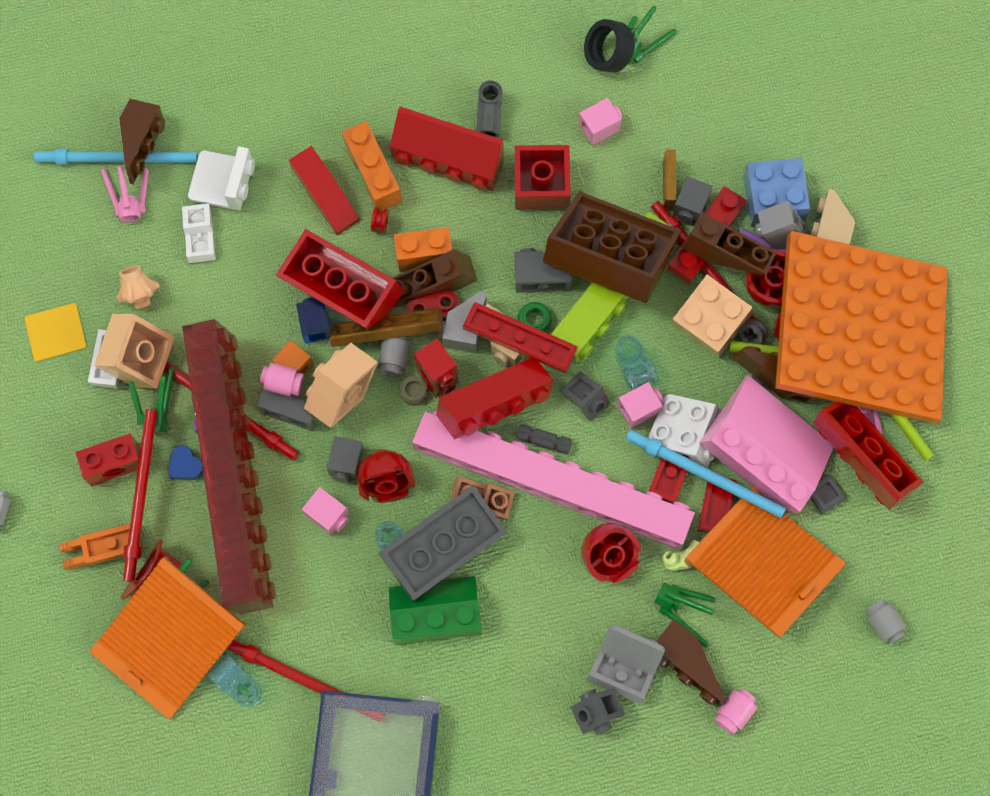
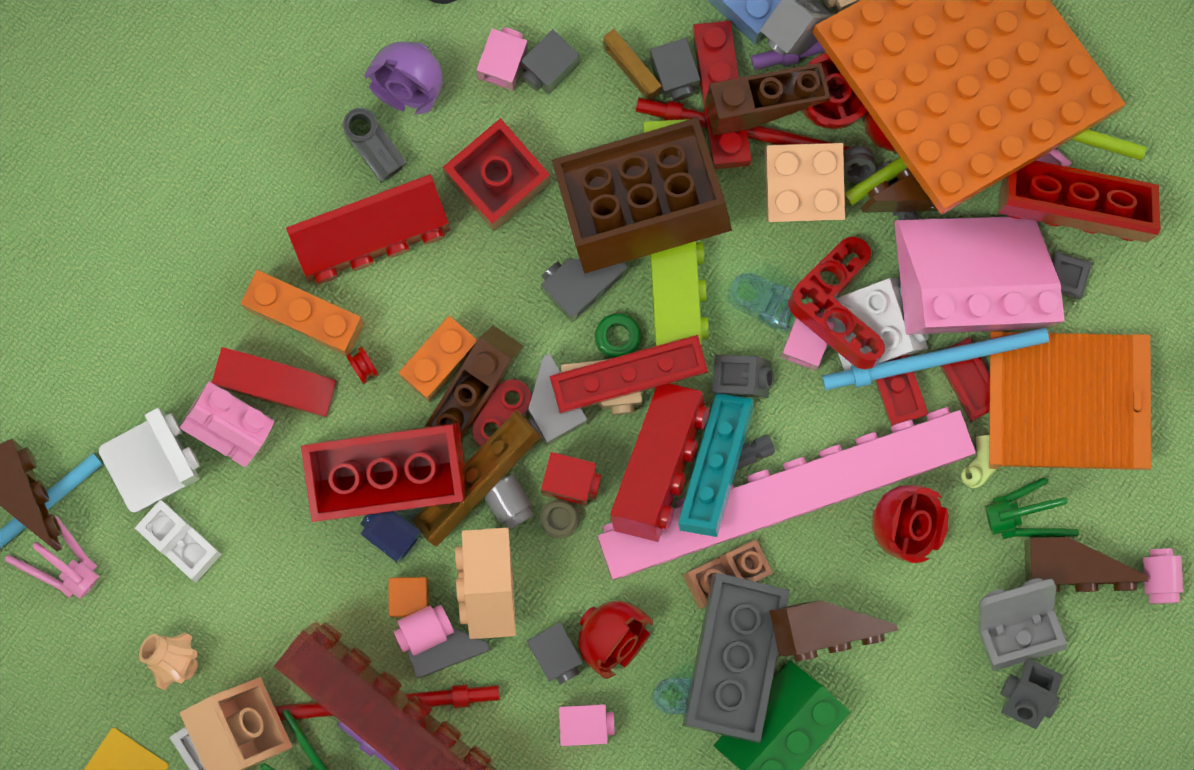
camera: 45 degrees left, 10 degrees up
none -> bright pink brick [180,381,275,468]
none -> medium lavender cylinder [365,42,443,114]
none -> dark grey brick [521,29,580,95]
none -> teal plate [678,393,754,537]
none -> reddish brown slope [769,601,898,662]
none -> red beam [788,237,885,370]

